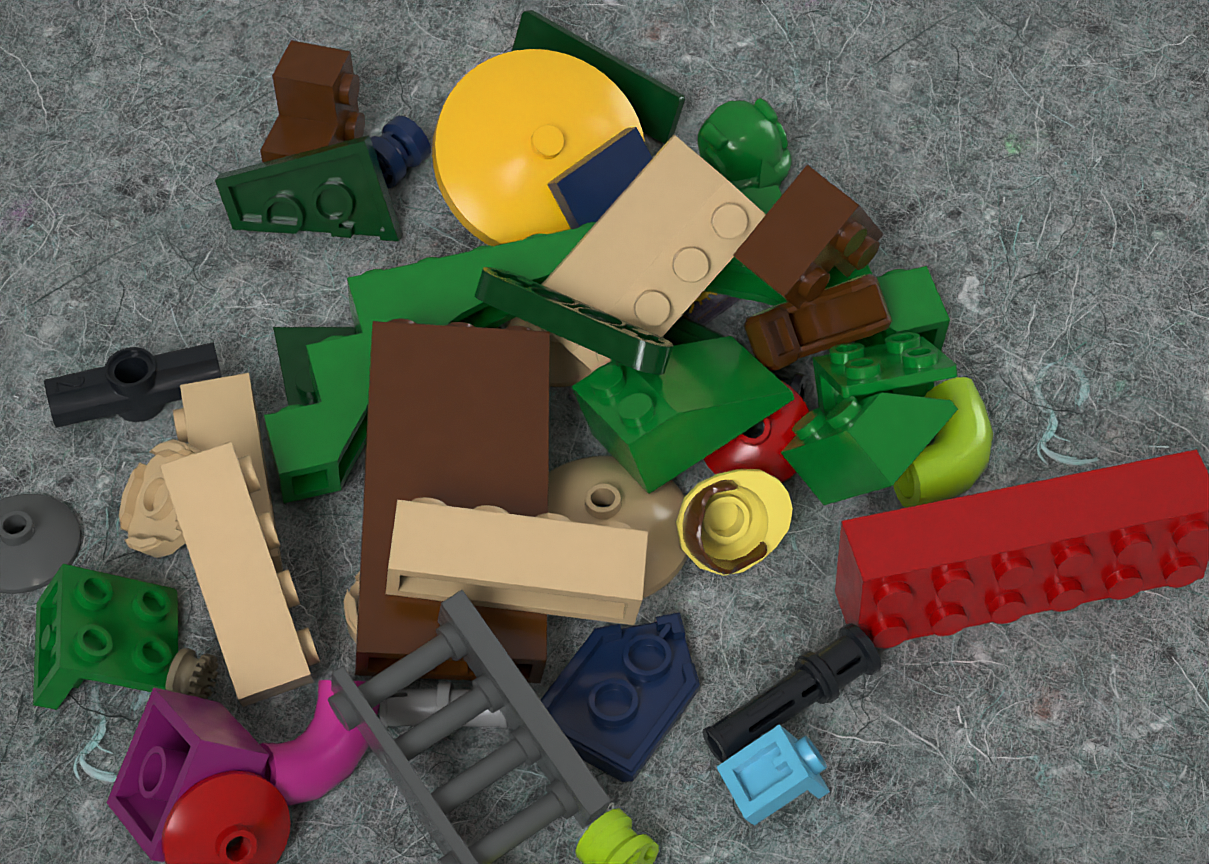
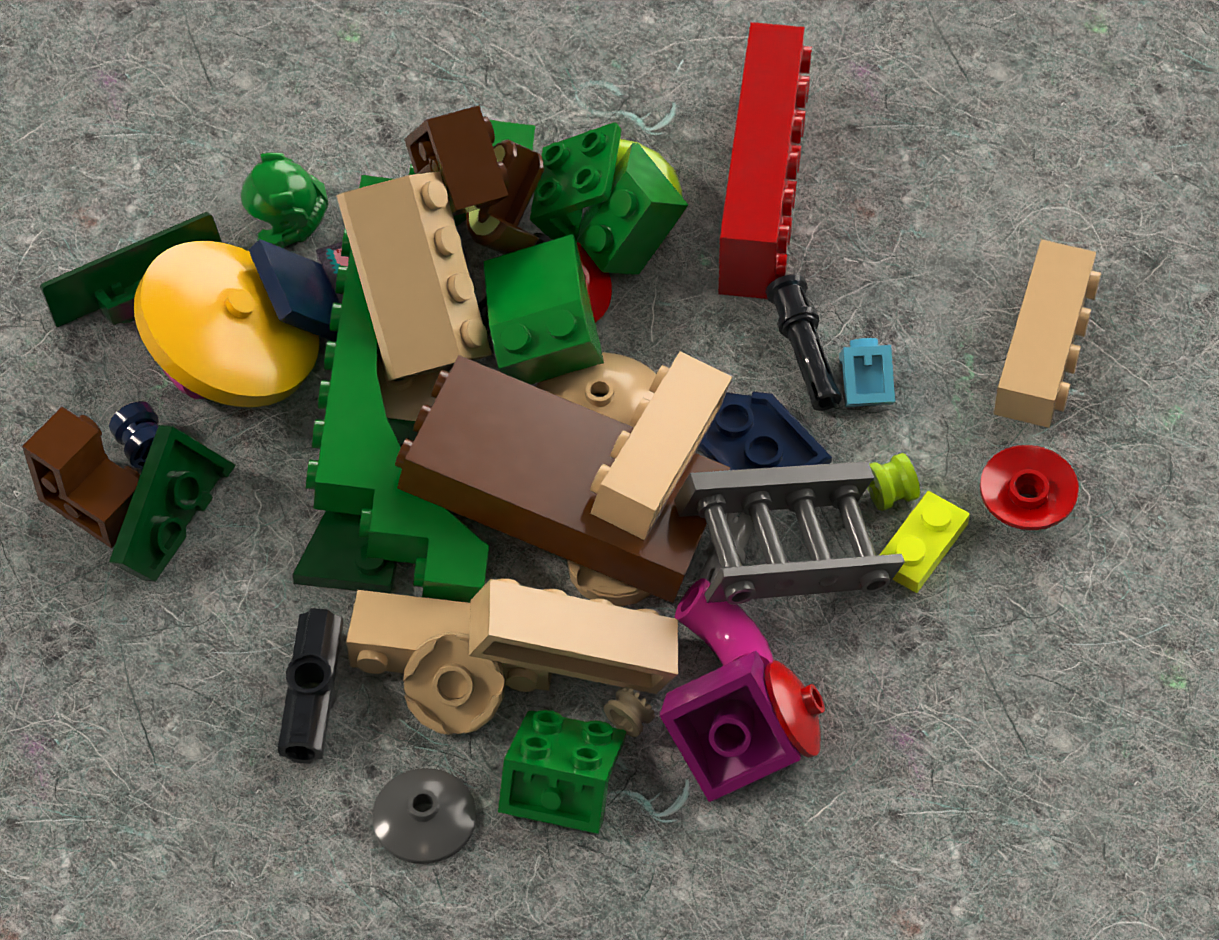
camera: 70 degrees left, 5 degrees up
dark green beam [474,267,673,375] -> none
light yellow piece [676,469,793,576] -> none

